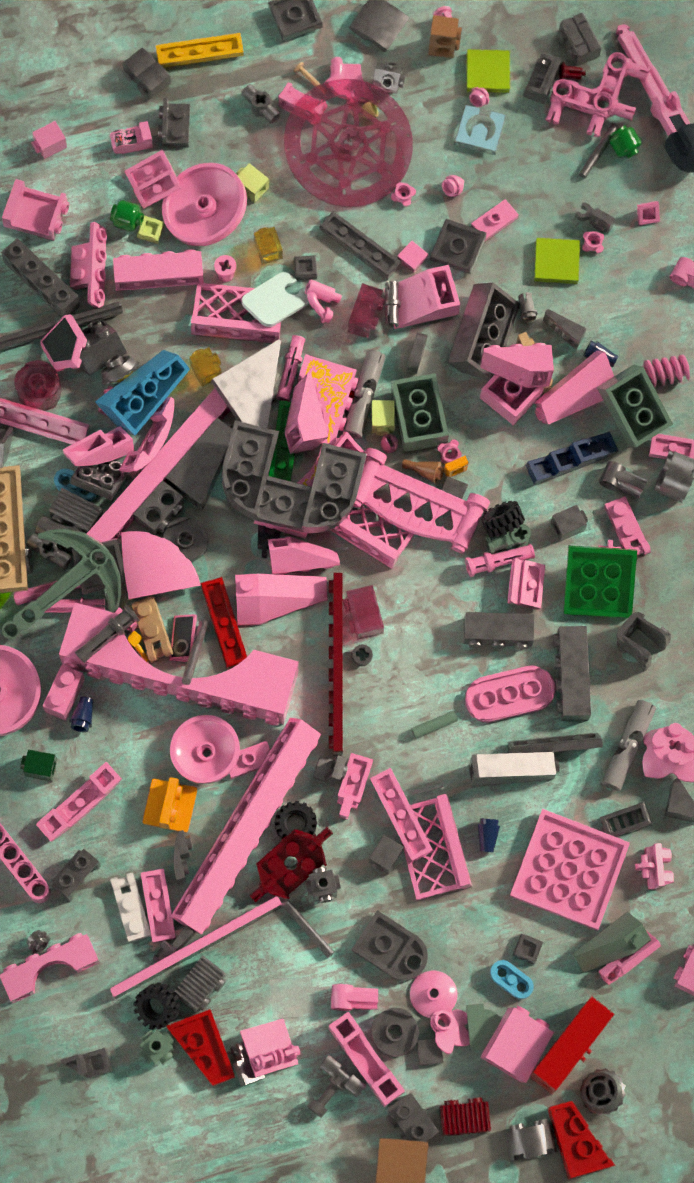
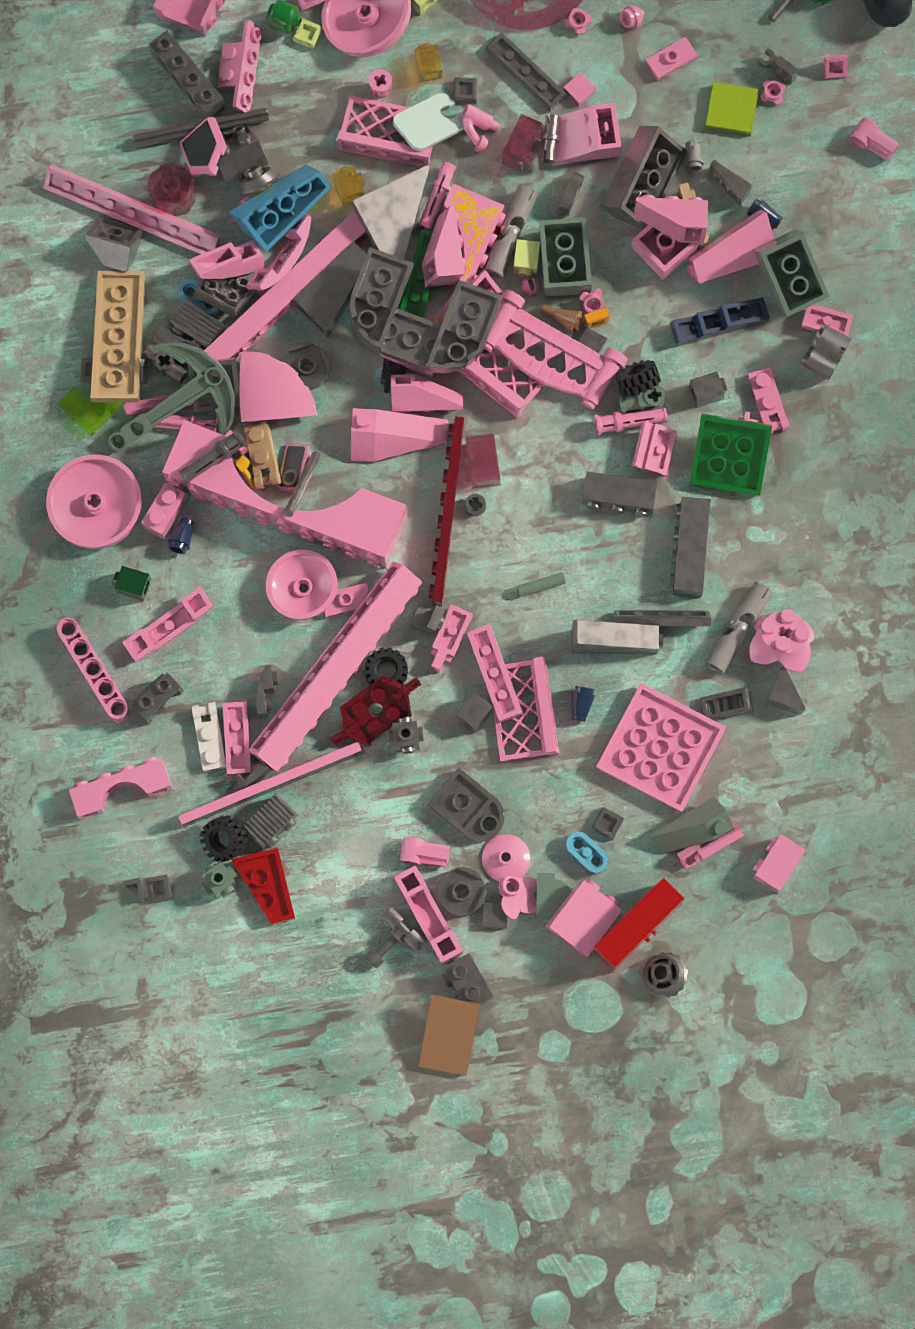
camera: 15 degrees right, 5 degrees up
flat silver plate [26,930,50,954] -> none
bright pink brick [113,250,204,291] -> none
flat silver brick [134,480,185,536] -> none
light orange bracket [142,777,198,833] -> none
red tile [200,577,247,669] -> none
flat silver plate [230,1042,265,1087] -> none
bright pink hinge [240,1019,300,1077] -> none
flat silver bar [282,899,335,958] -> none
flat silver tile [430,218,487,274] -> none
dark red brick [439,1098,491,1137] -> none
bright pink tile [465,665,556,723] -> none
flat silver cylinder [505,1119,557,1162] -> none
red wing [547,1101,616,1179] -> none
flat silver piece [599,461,647,499] -> none
flat silver piece [617,612,671,671] -> none
bright pink hips [635,844,674,890] -> none
bright pink piece [642,355,690,387] -> none

